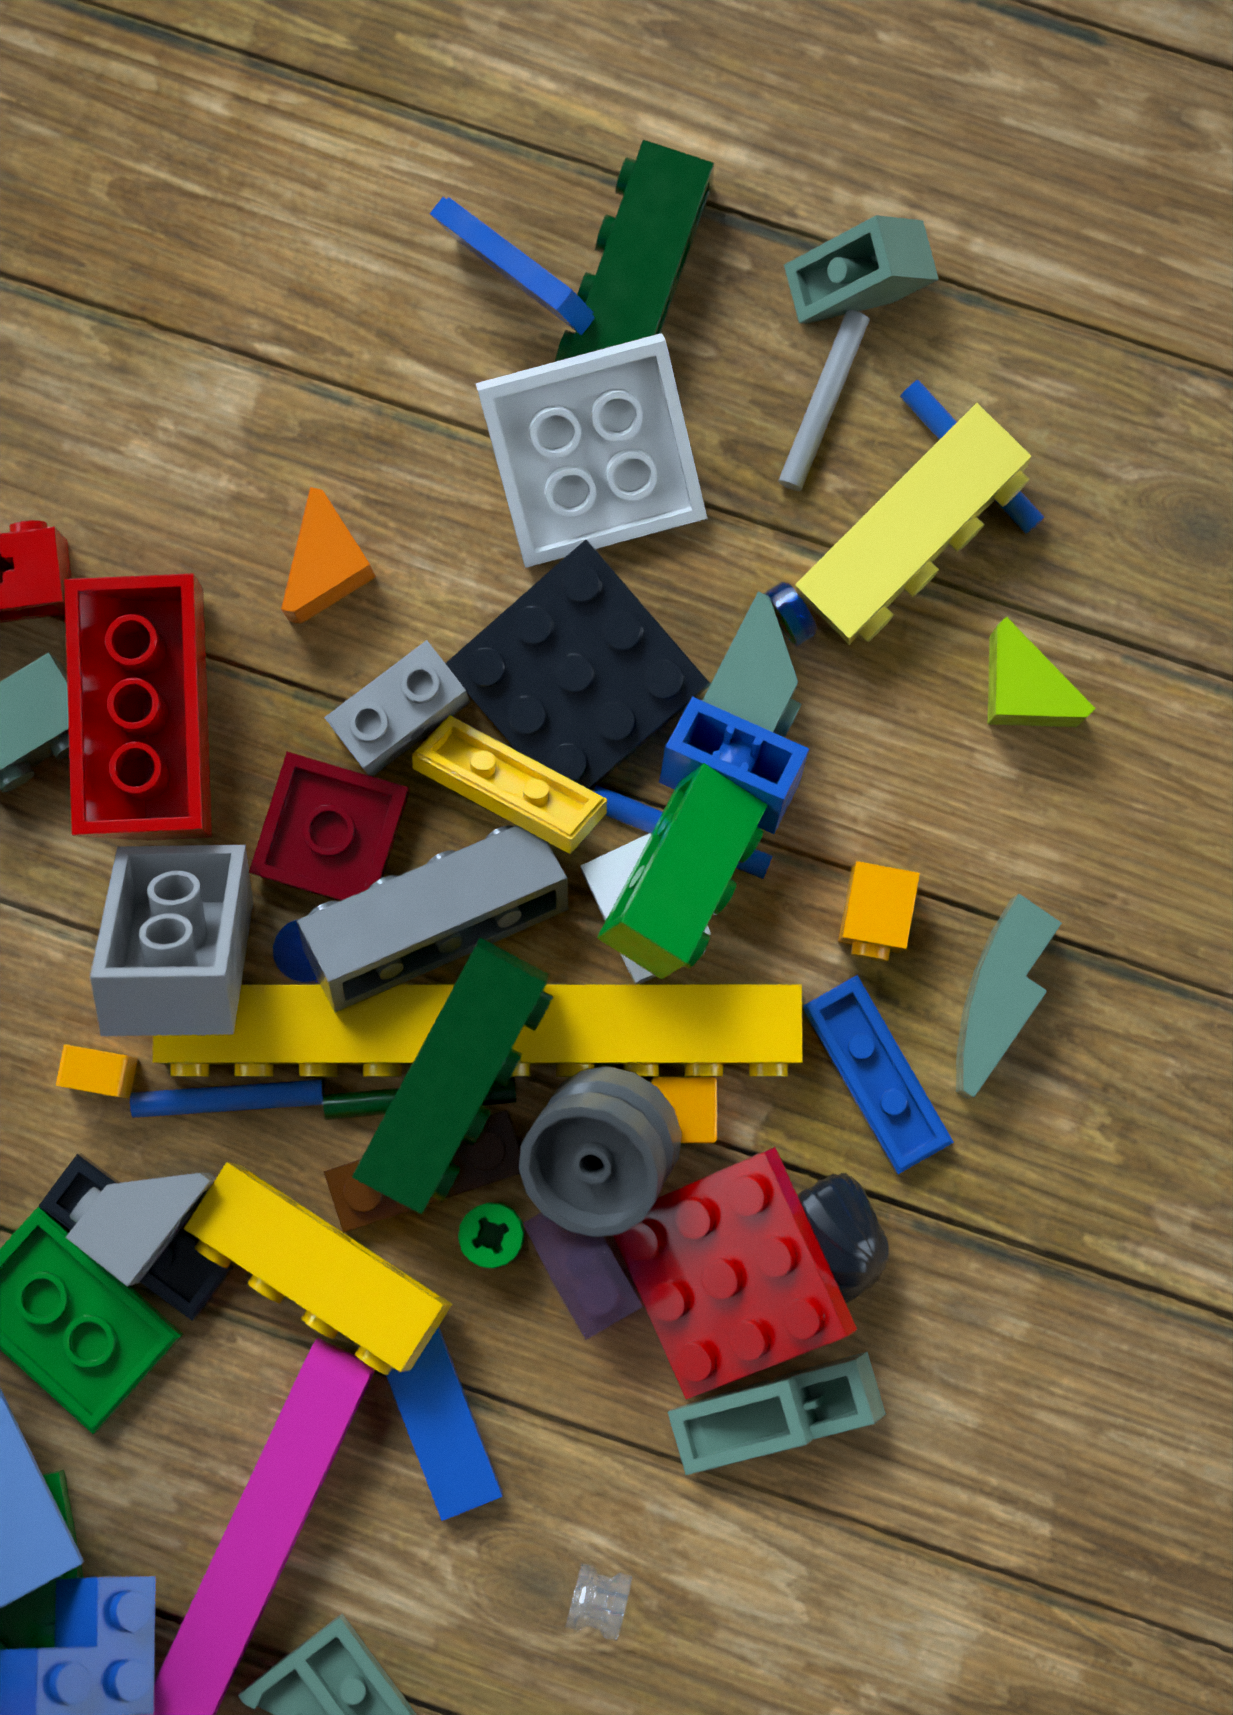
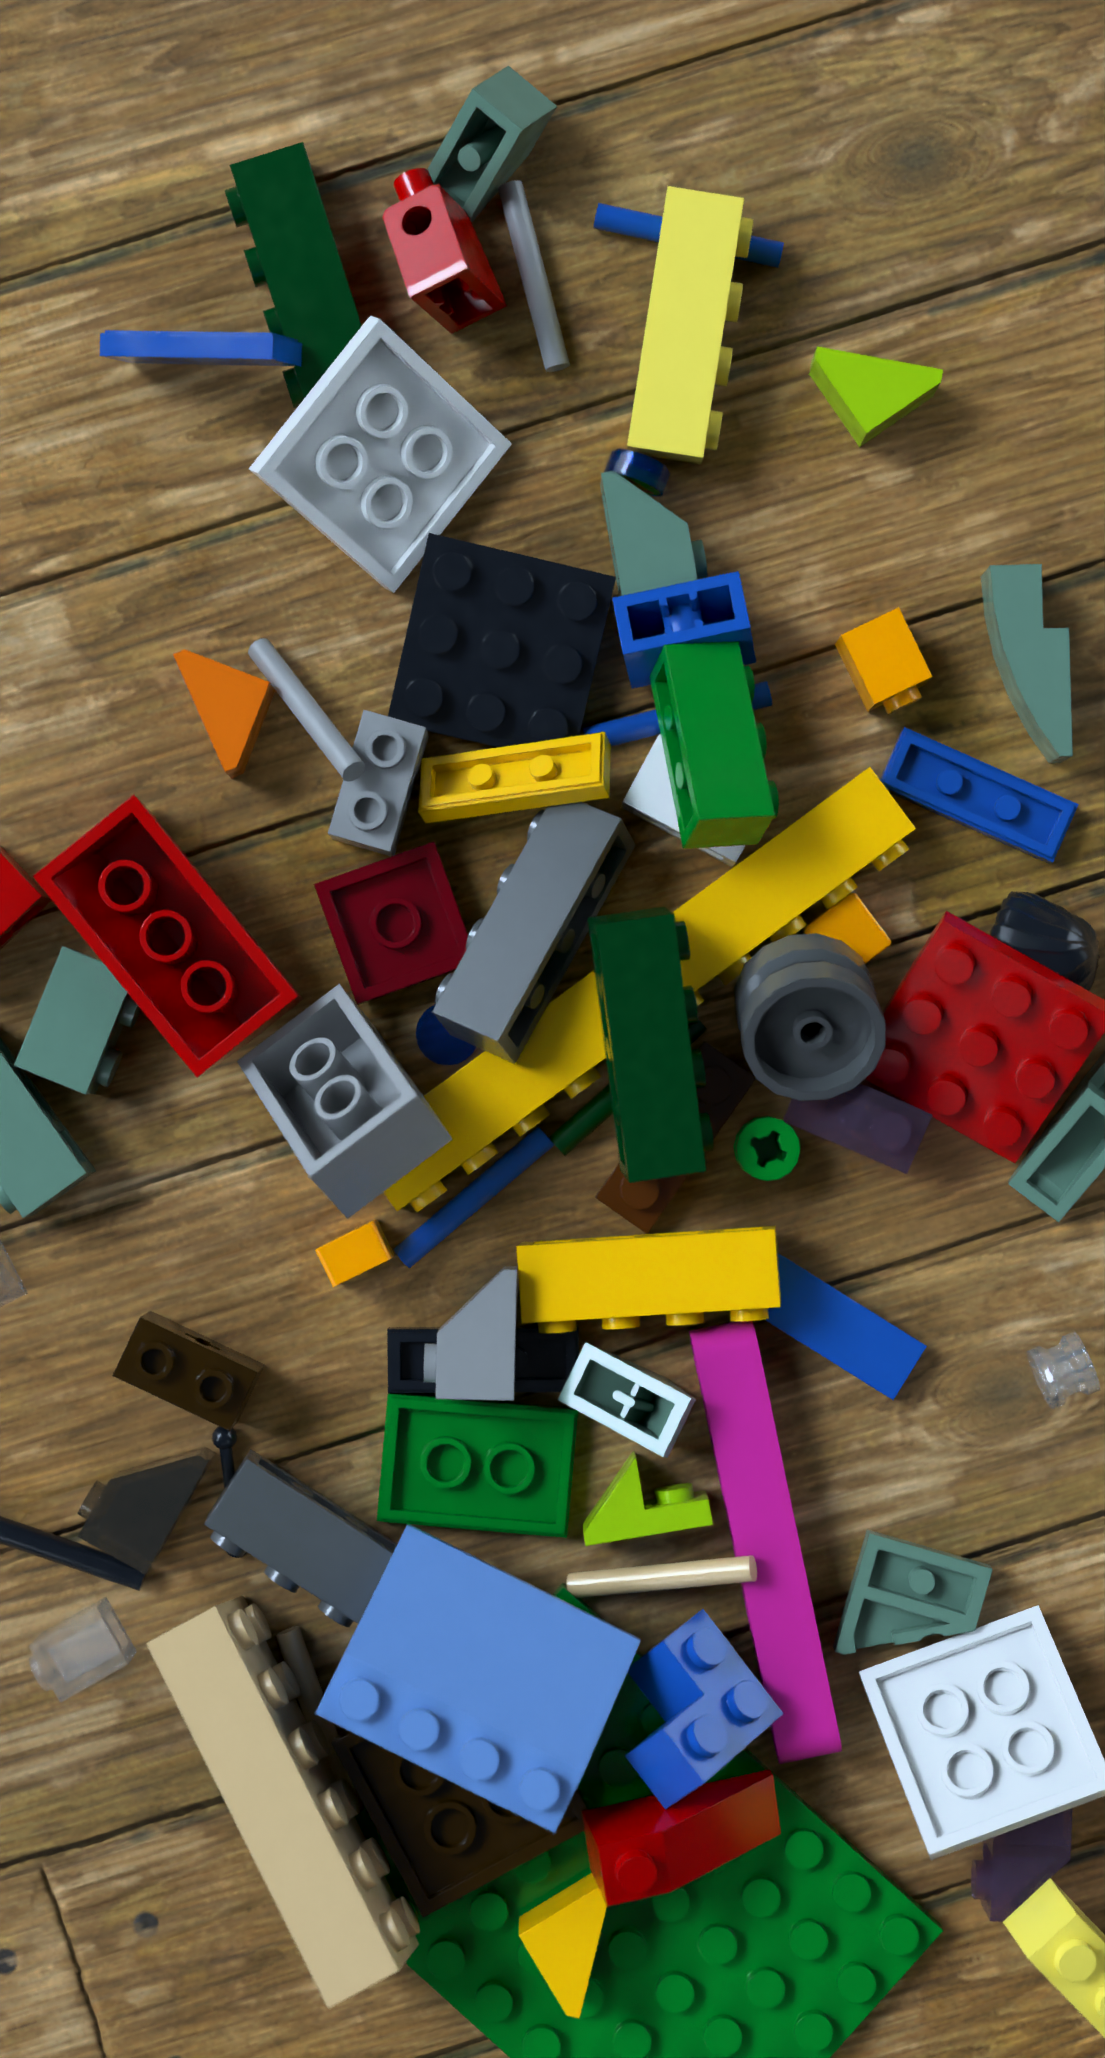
camera: 45 degrees left, 5 degrees up
none -> light grey bar [248,638,365,781]
none -> red torso [382,168,507,334]
none -> sand green slope [558,1342,696,1458]
none -> tan bar [566,1555,757,1598]
none -> lime slope [583,1451,713,1546]

